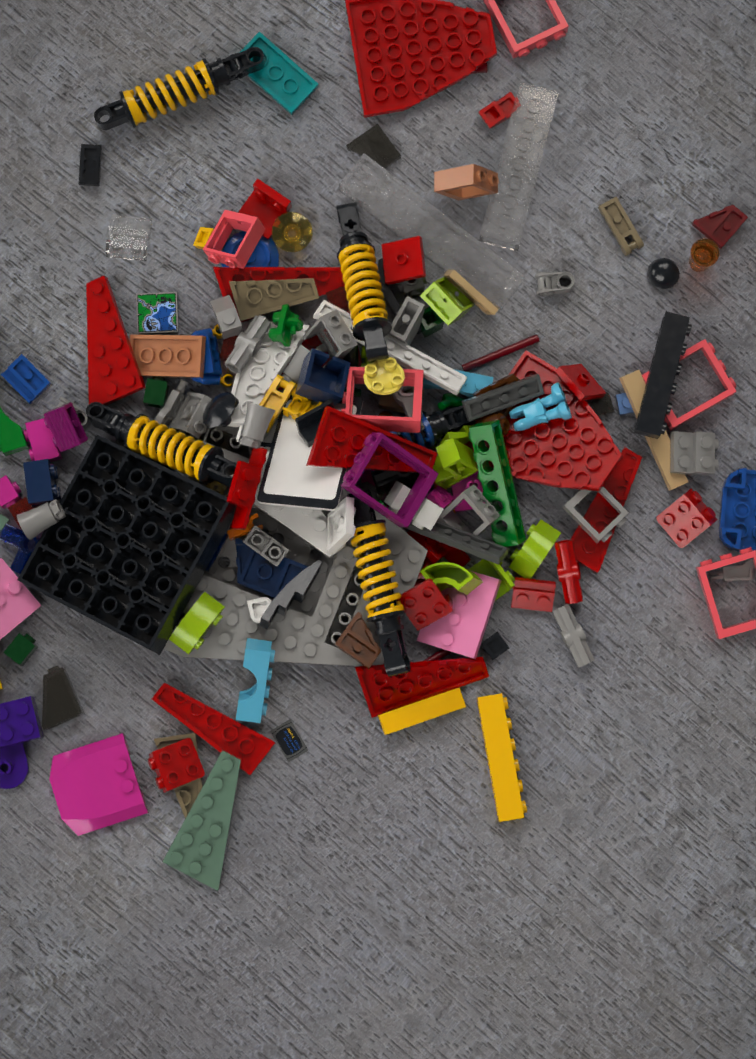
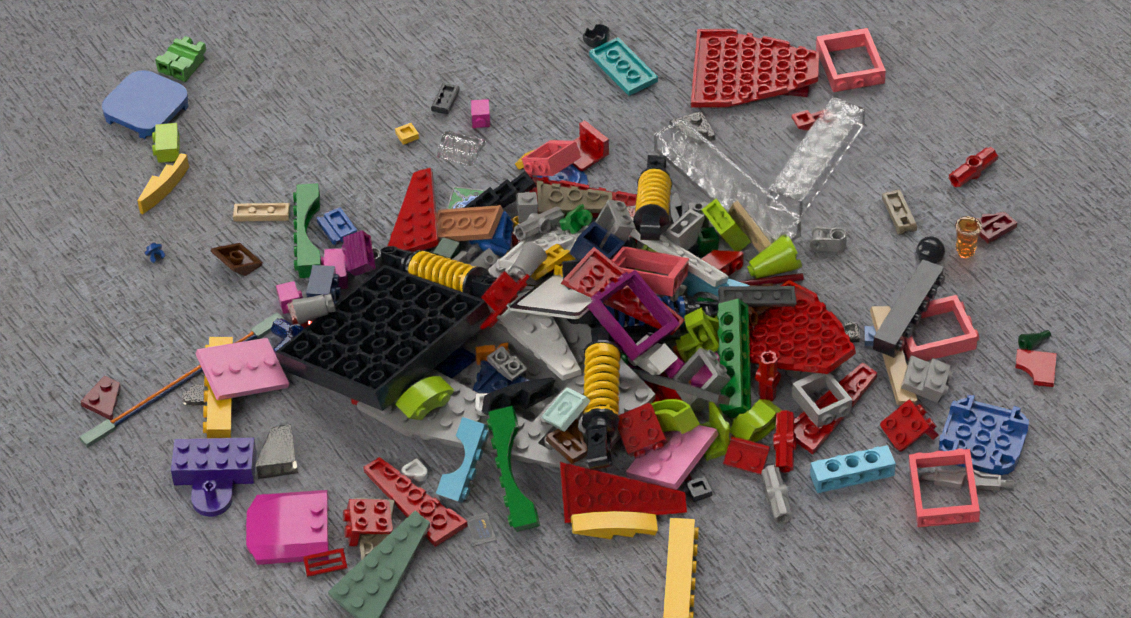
camera: 20 degrees right, 35 degrees down
dark green brick [3,633,38,666] -> none
piece [94,47,265,130] -> none
black dish [203,392,239,428] -> none
clear yellow dish [272,212,312,252] -> none
white plate [327,496,356,553] -> none
light yellow dish [363,357,405,395] -> none
red plate [381,236,426,285] -> none
nougat window [434,164,499,200] -> none
medium azure piece [509,382,572,431] -> none
red plate [555,364,606,401] -> none
none -> red tile [303,548,348,577]
none -> yellow plate [395,123,419,145]
none -> white tile [401,458,428,482]
none -> black slope [463,171,537,208]
none -> dark pink brick [471,99,490,128]
none -> green arch [487,406,540,532]
none -> light aqua tile [541,387,590,432]
none -> black hair [582,24,610,48]
none -> red slope [701,250,744,276]
none -> lime cone [747,234,802,279]
none -> red piece [755,351,781,402]
none -> medium azure brick [810,445,896,493]
none -> red piece [948,146,998,188]

